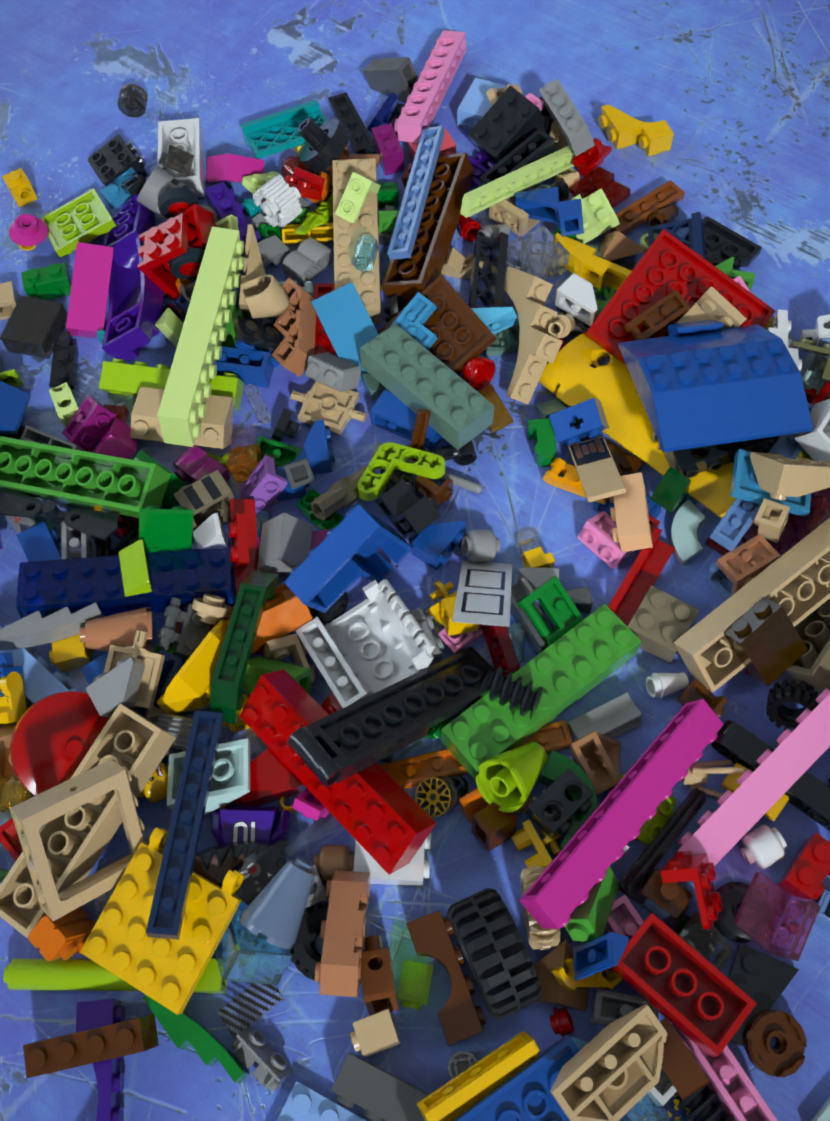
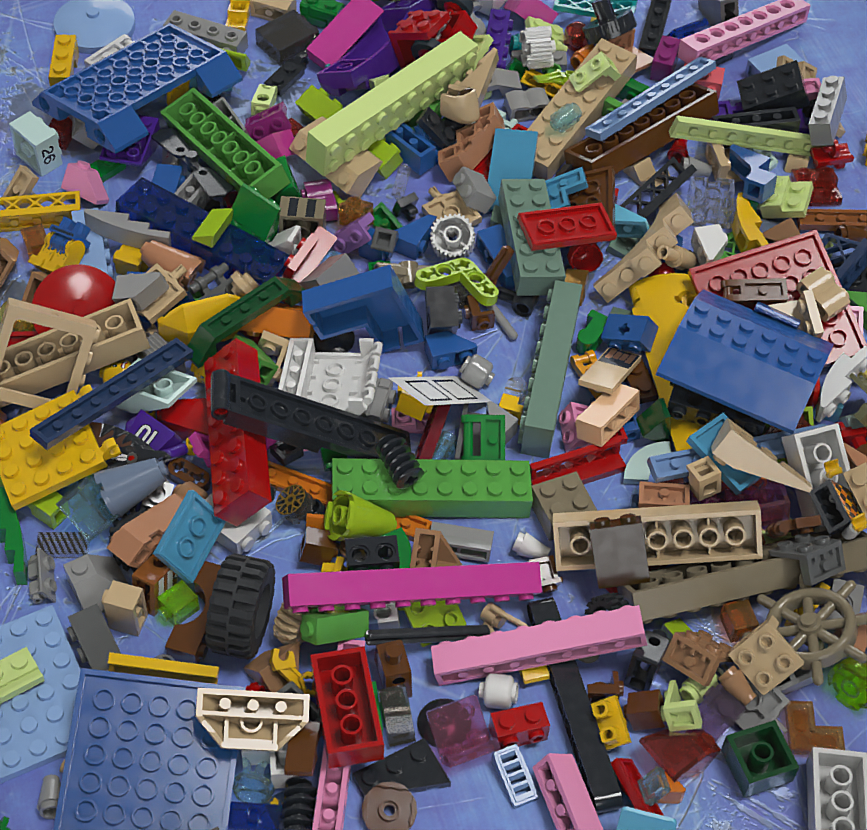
camera: 30 degrees right, 10 degrees down
red bracket [284,167,325,200] -> none
black plate [551,178,569,202] -> none
dark grey slope [566,586,592,614] -> none
blue slope [573,932,629,981] -> none
red bracket [660,851,722,929] -> none
none -> light grey slope [63,554,128,613]
none -> dark azure tile [153,490,226,583]
none -> reddish brown beam [168,458,211,492]
none -> white brick [430,213,476,262]
none -> red tile [517,203,617,251]
none -> sand green brick [518,280,582,458]
none -> tan brick [796,266,850,322]

